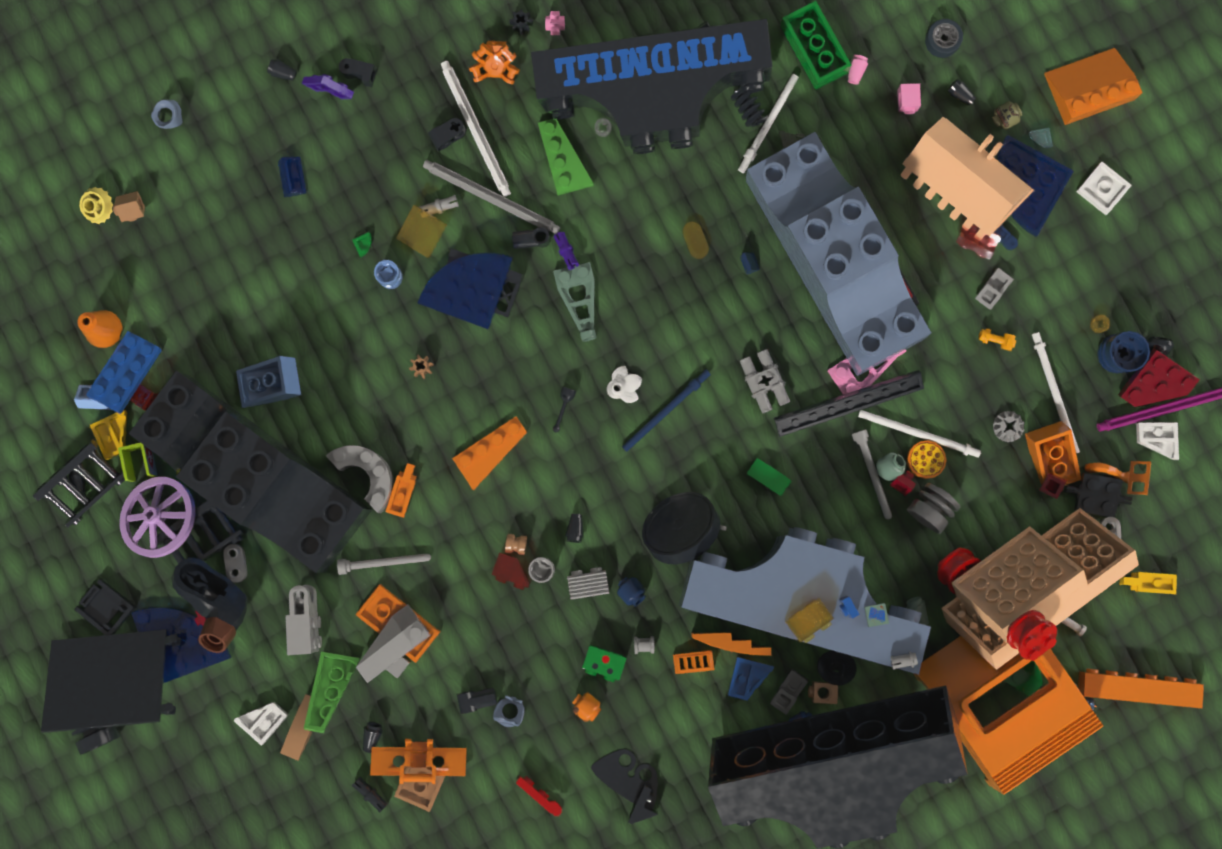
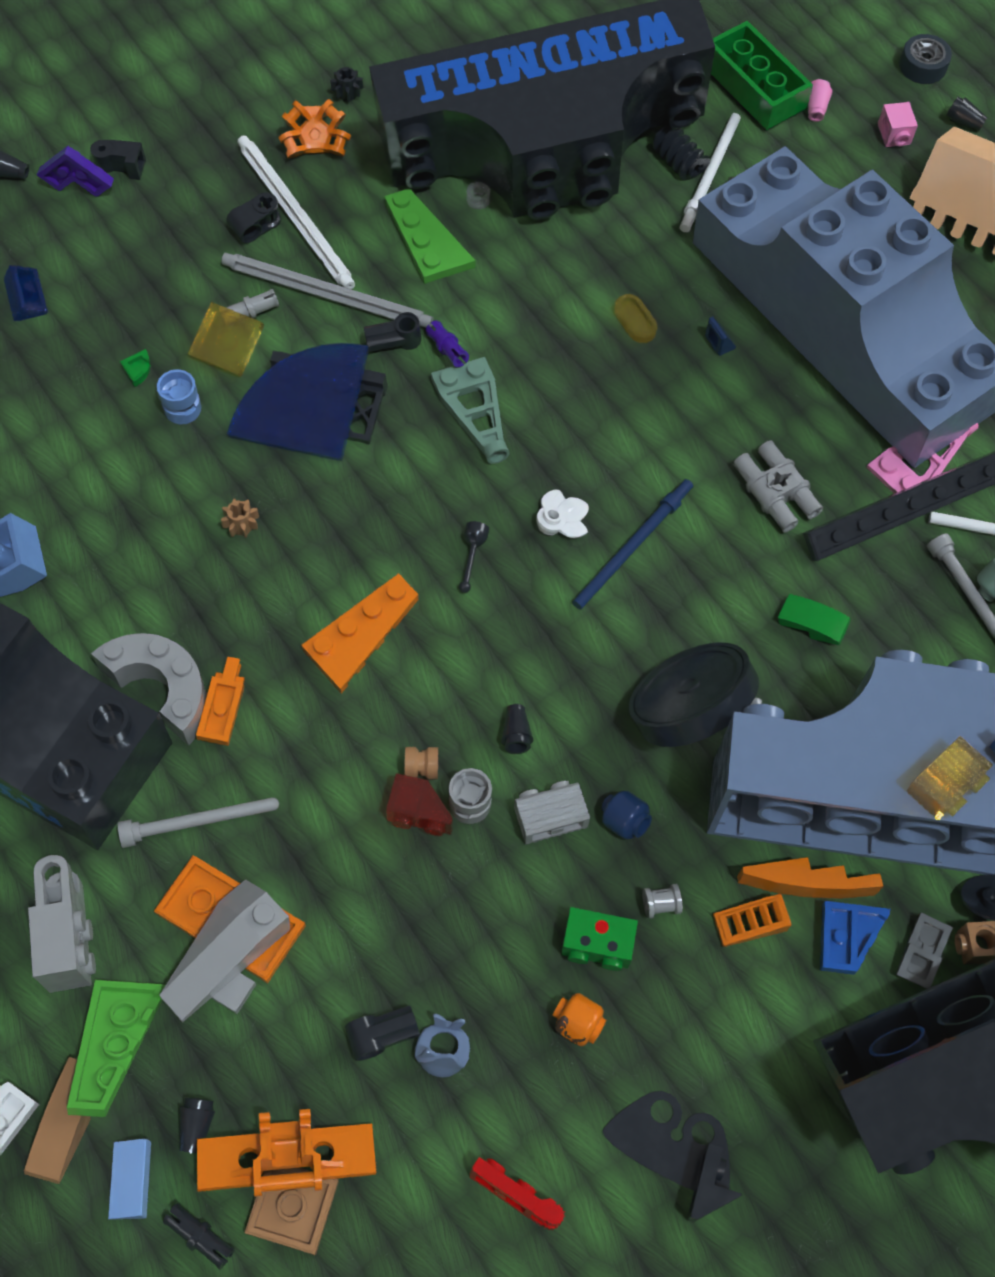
camera: 15 degrees left, 20 degrees down
none -> light blue slope [108,1139,151,1219]

